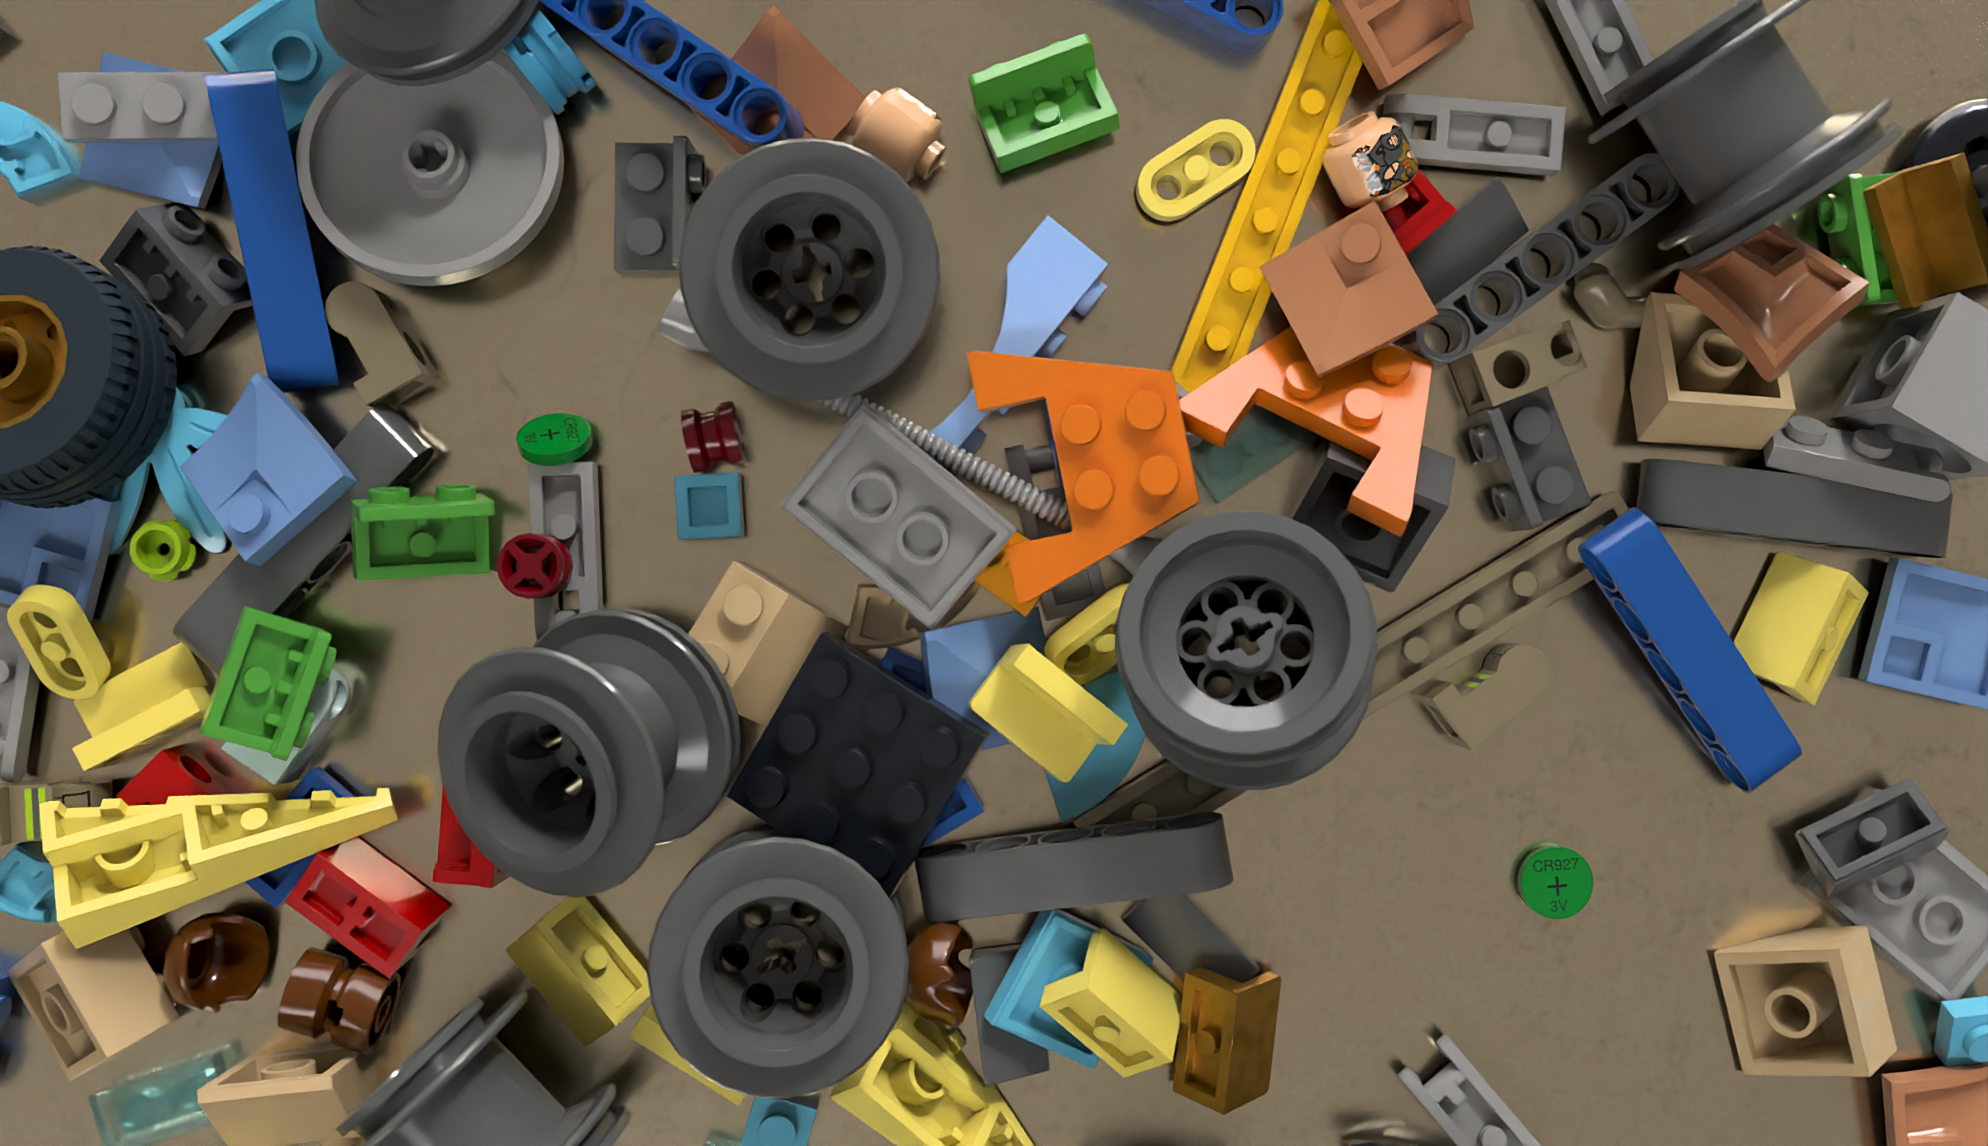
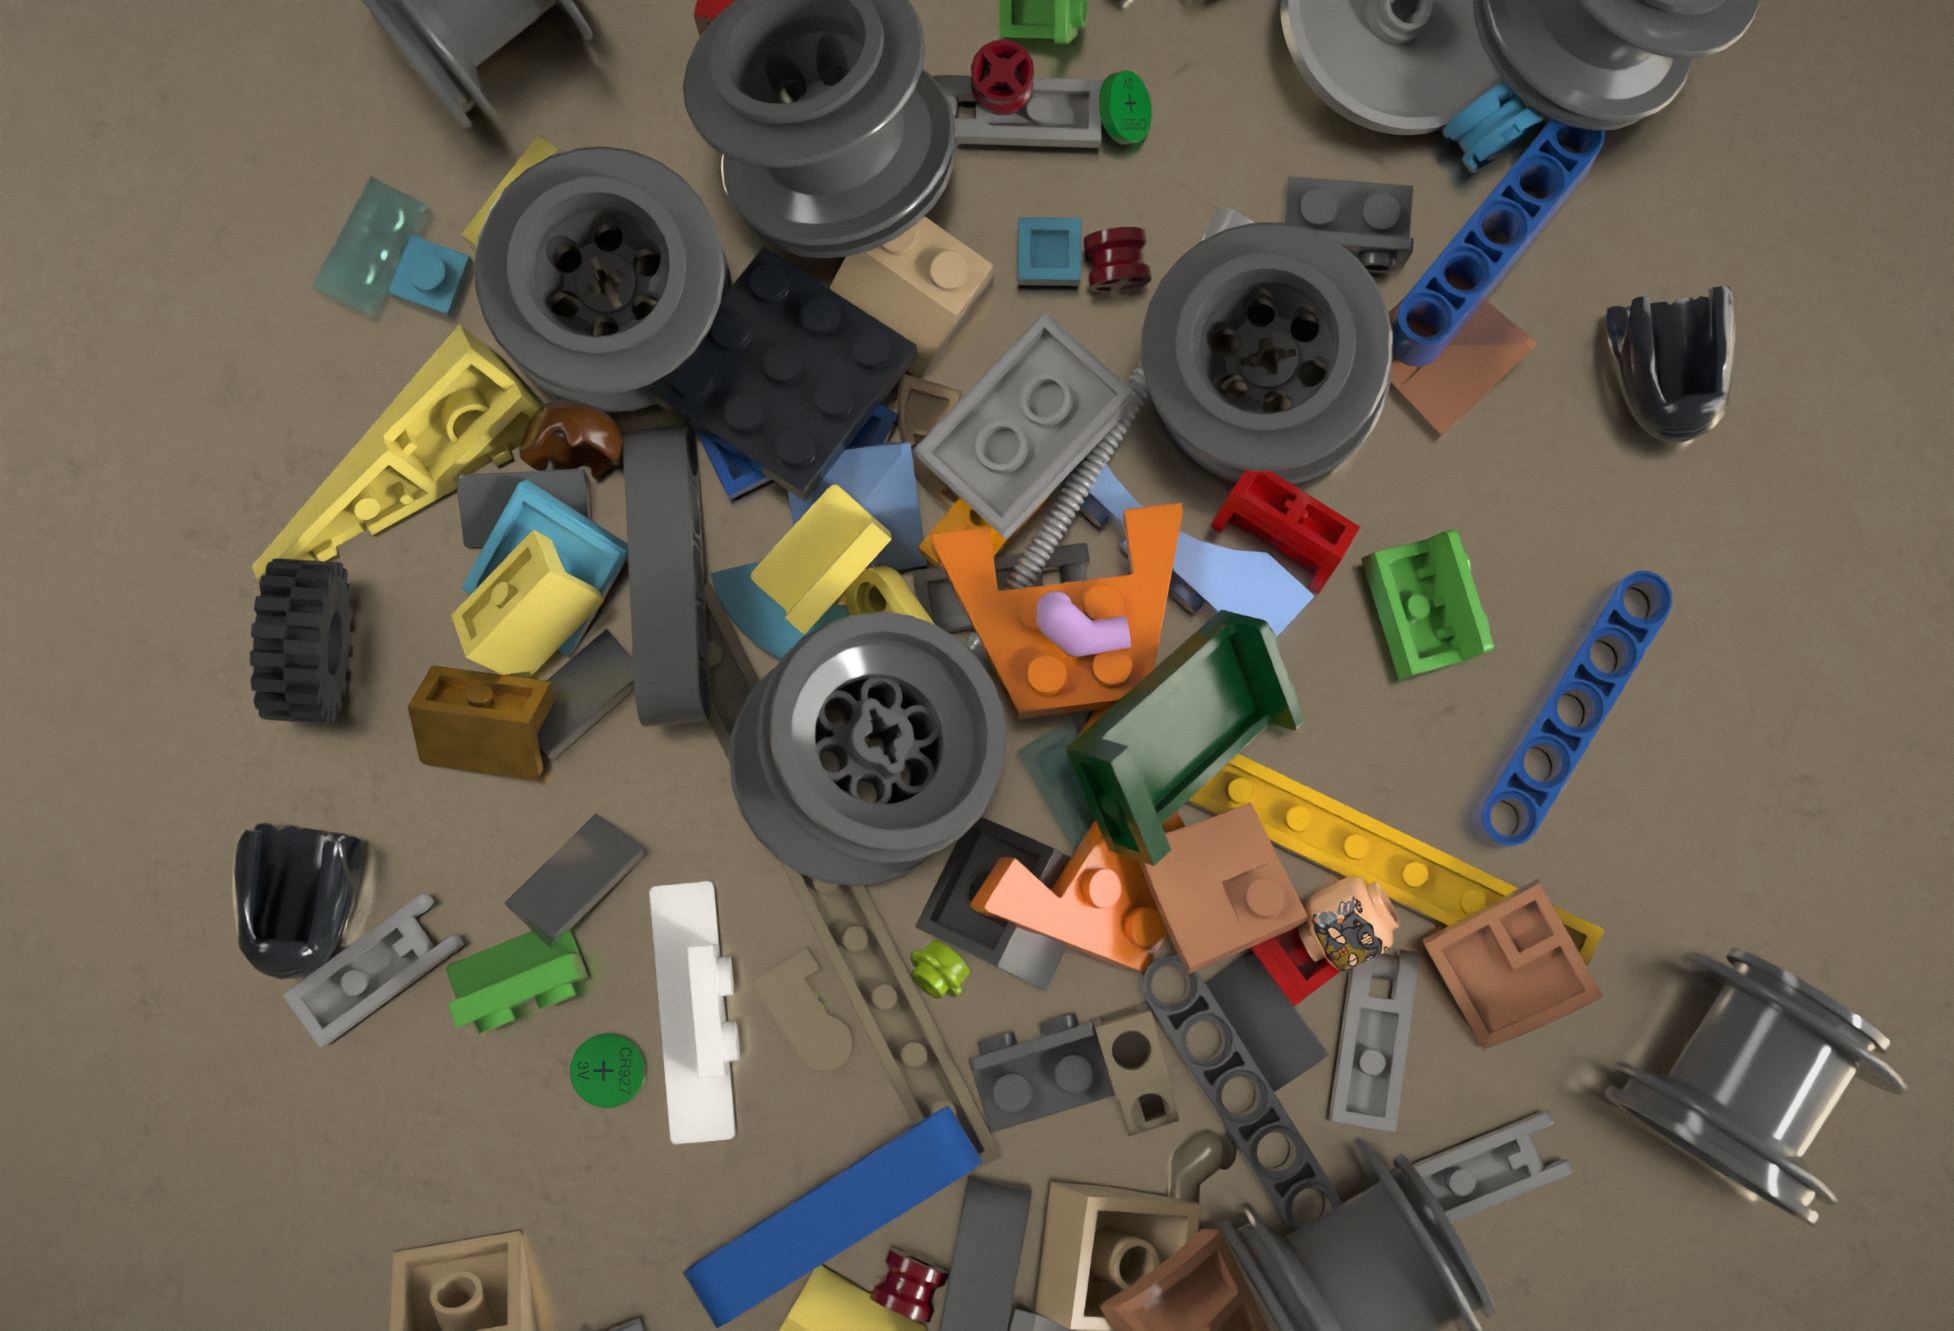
camera: 90 degrees right, 5 degrees down
light yellow panel [506,896,650,1046] -> none
light nougat head [847,88,946,183] -> none
light yellow plate [1136,119,1256,222] -> none
none -> bright green bracket [446,930,589,1034]
none -> dark grey slope [505,814,644,948]
none -> white bracket [649,881,739,1144]
none -> dark red wheel [870,1248,950,1323]
none -> lime plate [910,940,970,999]
none -> lavender arm [1036,591,1131,657]
none -> dark green panel [1065,609,1305,866]
none -> red hinge [1210,470,1360,595]

